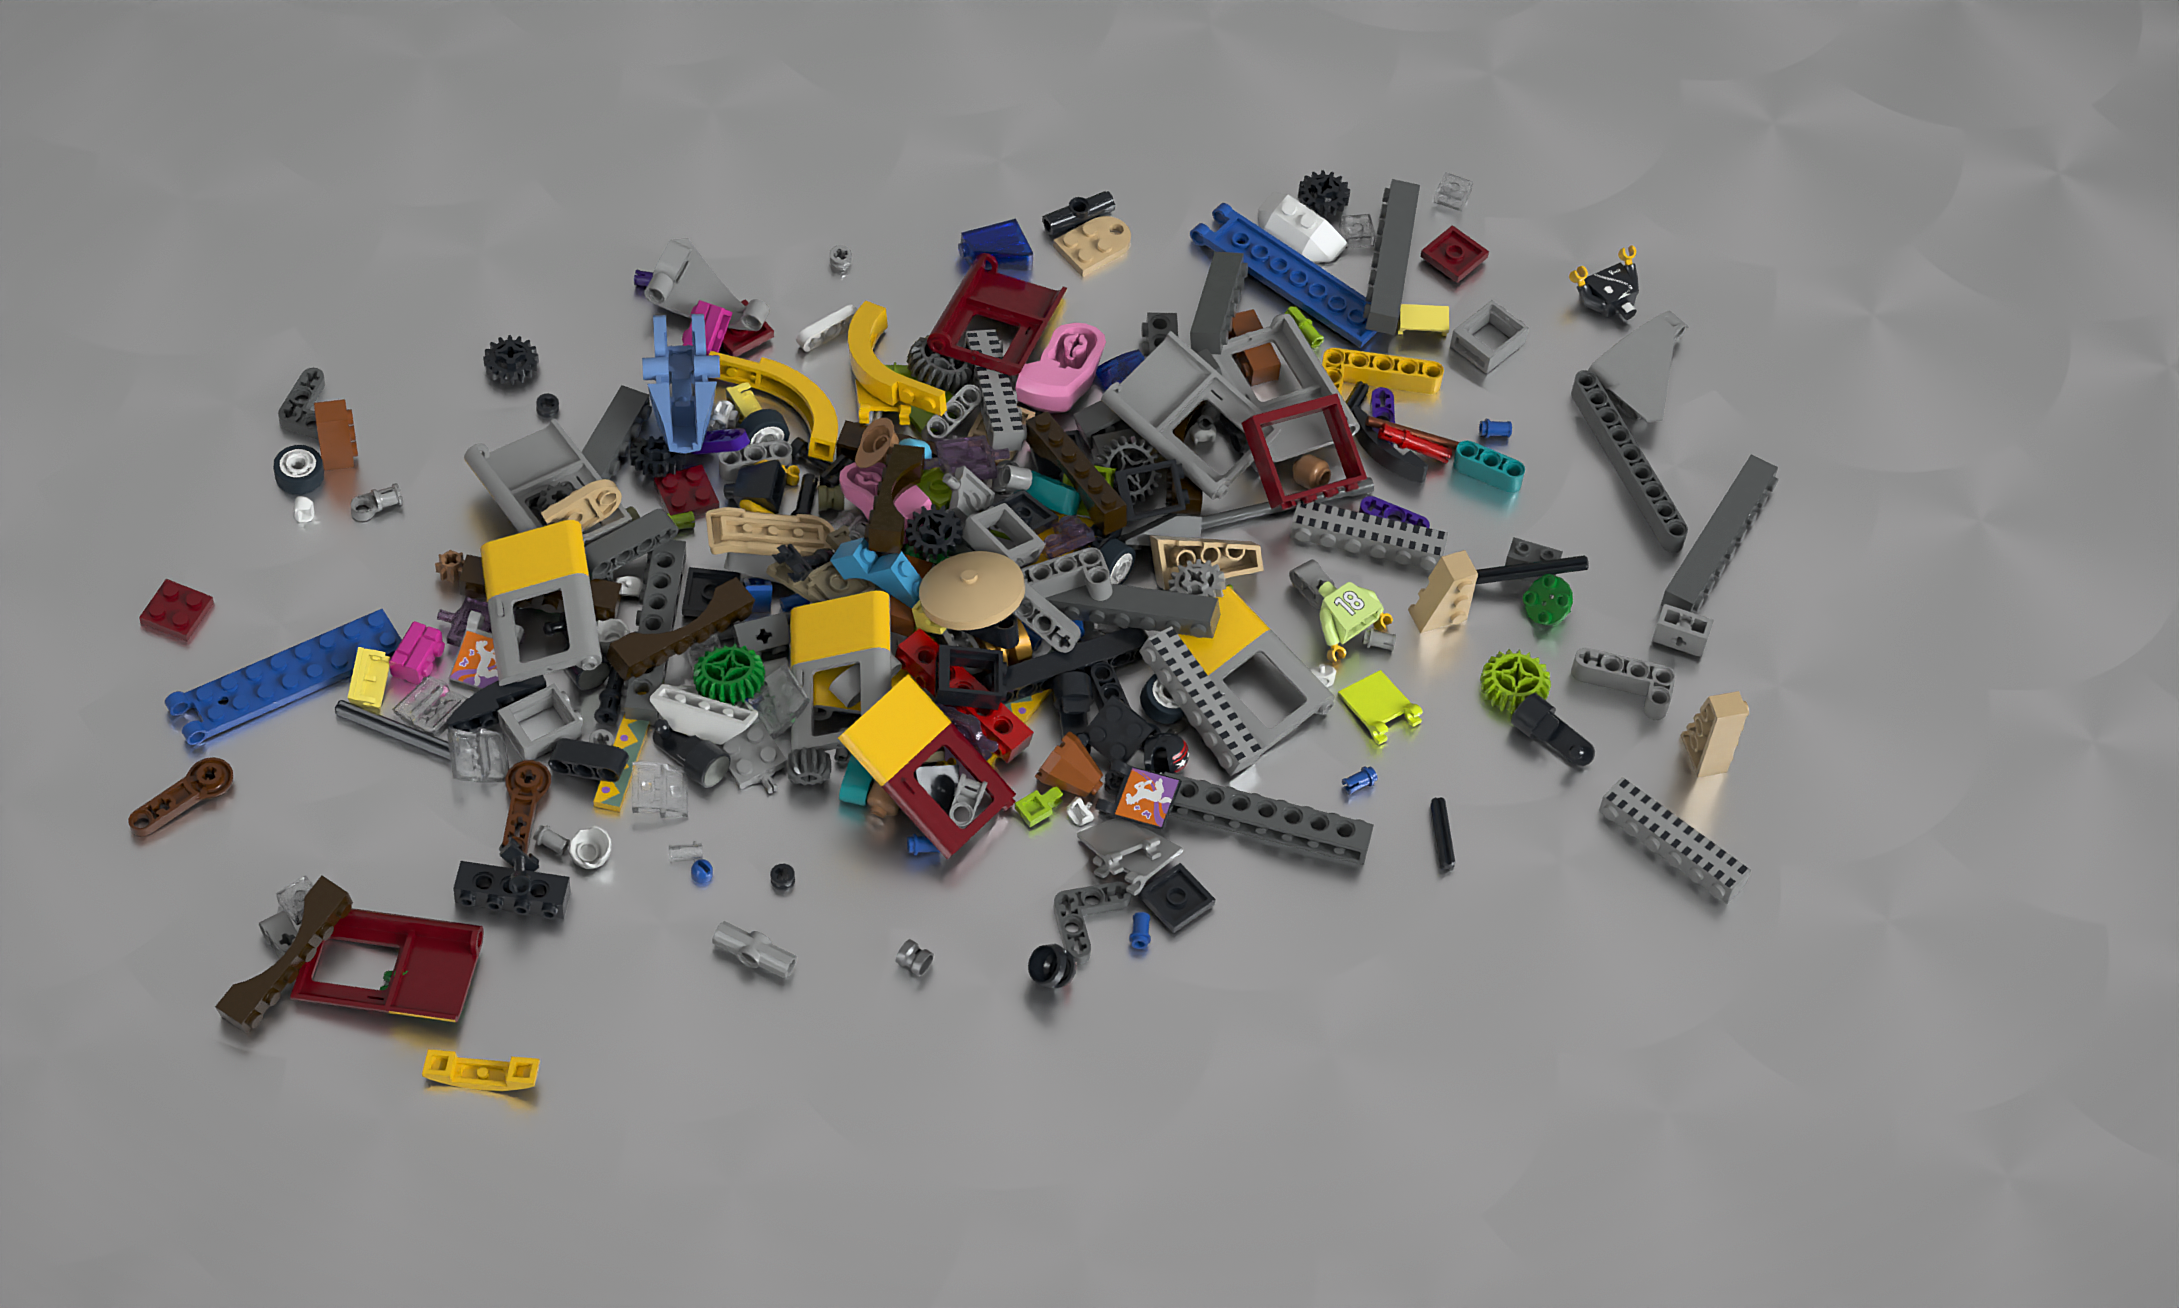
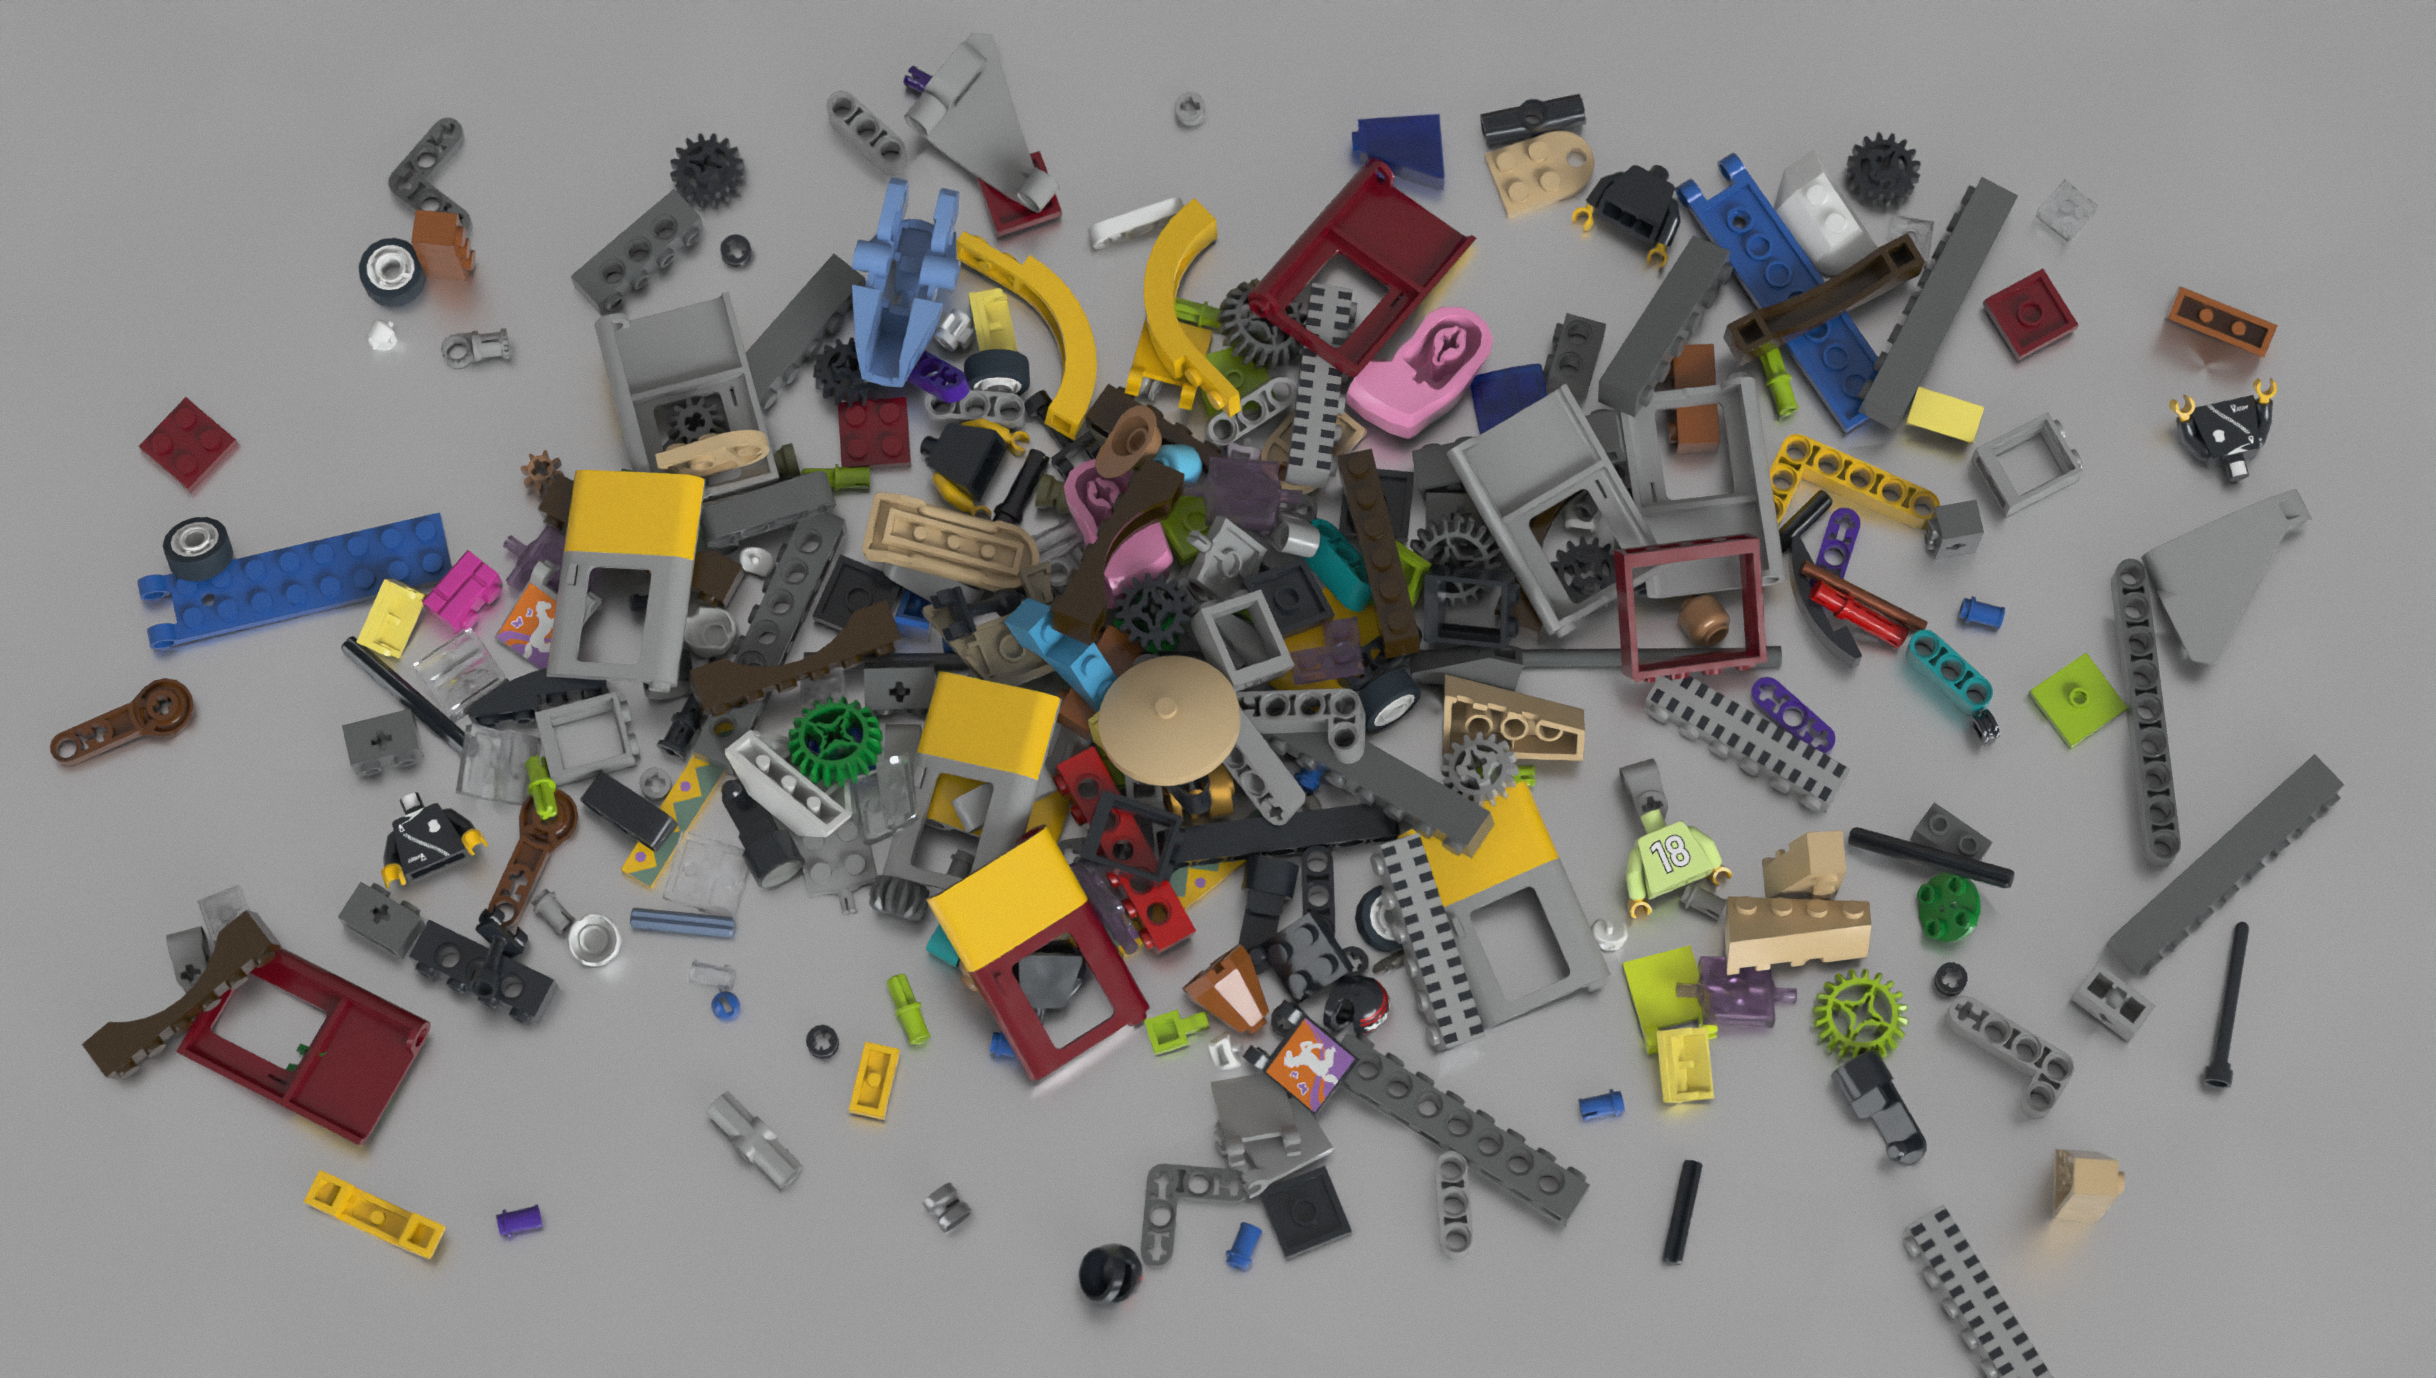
camera: 25 degrees right, 20 degrees up
dark pink brick [682,300,732,356] -> none
light grey piece [949,773,988,827] -> none
none -> black wheel [162,517,234,581]
none -> dark grey brick [338,882,425,960]
none -> dark grey brick [342,709,424,775]
none -> black torso [381,792,488,889]
none -> dark purple pin [496,1204,543,1237]
none -> lime axle [525,755,557,820]
none -> dark grey brick [571,189,704,316]
none -> sand blue axle [630,907,735,938]
none -> light grey beam [826,91,907,175]
none -> yellow plate [849,1042,901,1120]
none -> lime axle [887,974,931,1045]
none -> light grey beam [1434,1151,1473,1260]
none -> black gear [1551,537,1617,613]
none -> black torso [1572,165,1681,271]
none -> light yellow hinge [1656,1027,1714,1103]
none -> clear purple plate [1675,956,1797,1028]
none -> dark brown arch [1723,233,1925,367]
none -> tan wedge [1724,896,1871,975]
none -> dark grey brick [1924,500,1984,560]
none -> black bush [1934,962,1968,997]
none -> black bush [1970,709,2001,744]
none -> lime plate [2028,652,2128,749]
none -> dark orange brick [2165,286,2278,357]
none -> black piece [2203,922,2249,1088]

